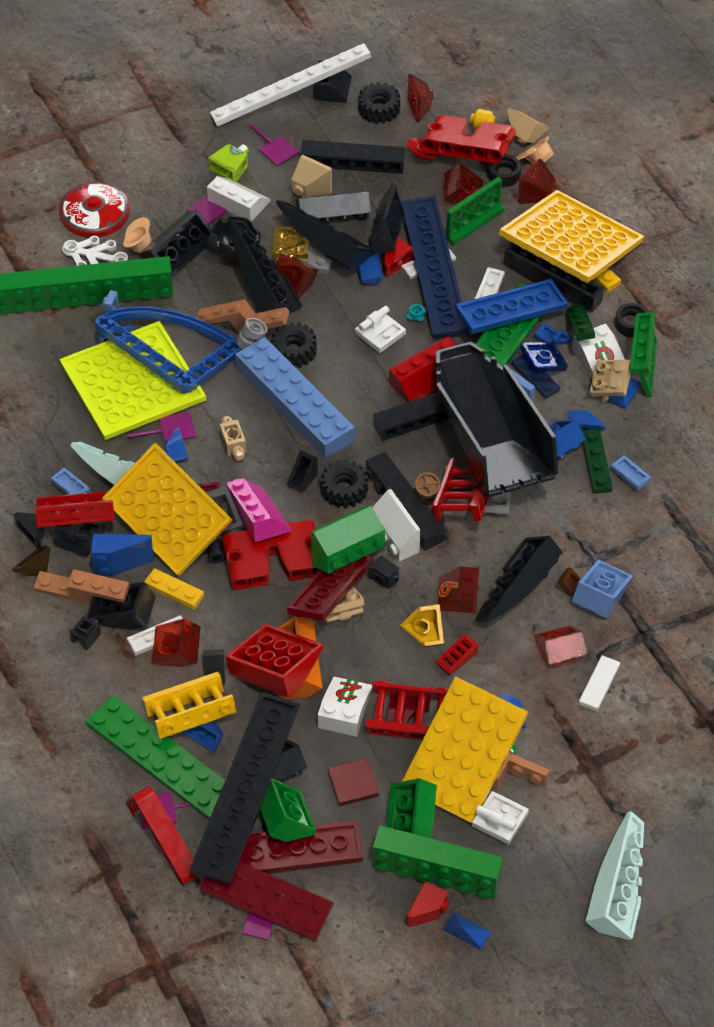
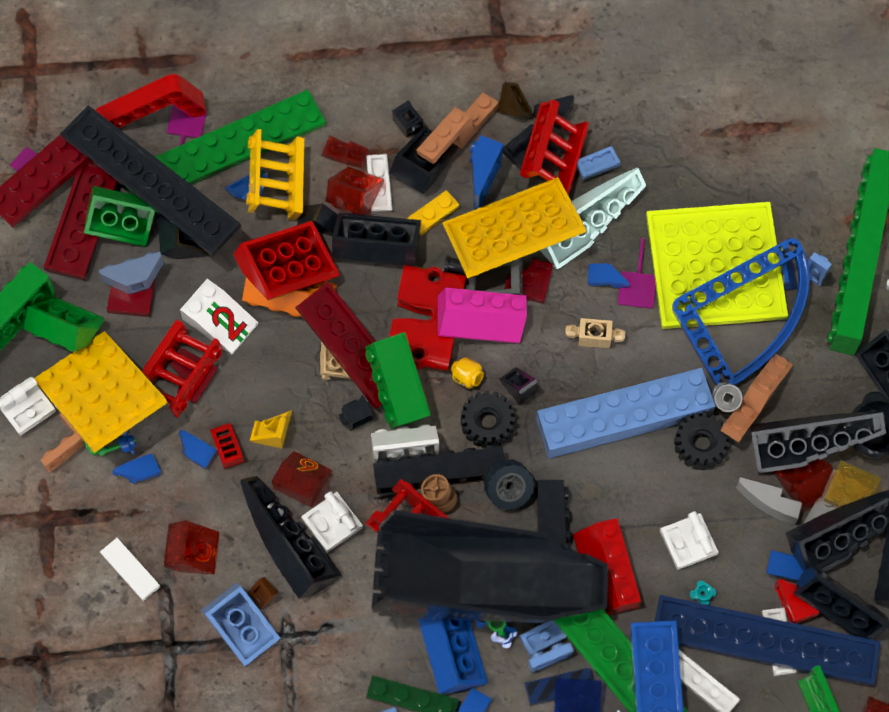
camera: 110 degrees right, 15 degrees up
none -> sand blue slope [99,252,163,294]
none -> blue slope [178,429,217,469]
none -> white plate [301,492,363,553]
none -> clear red slope [321,135,369,168]
none -> black slope [332,212,421,266]
none -> yellow head [451,357,484,389]
none -> black wheel [483,459,534,510]
none -> light grey slope [736,477,802,525]

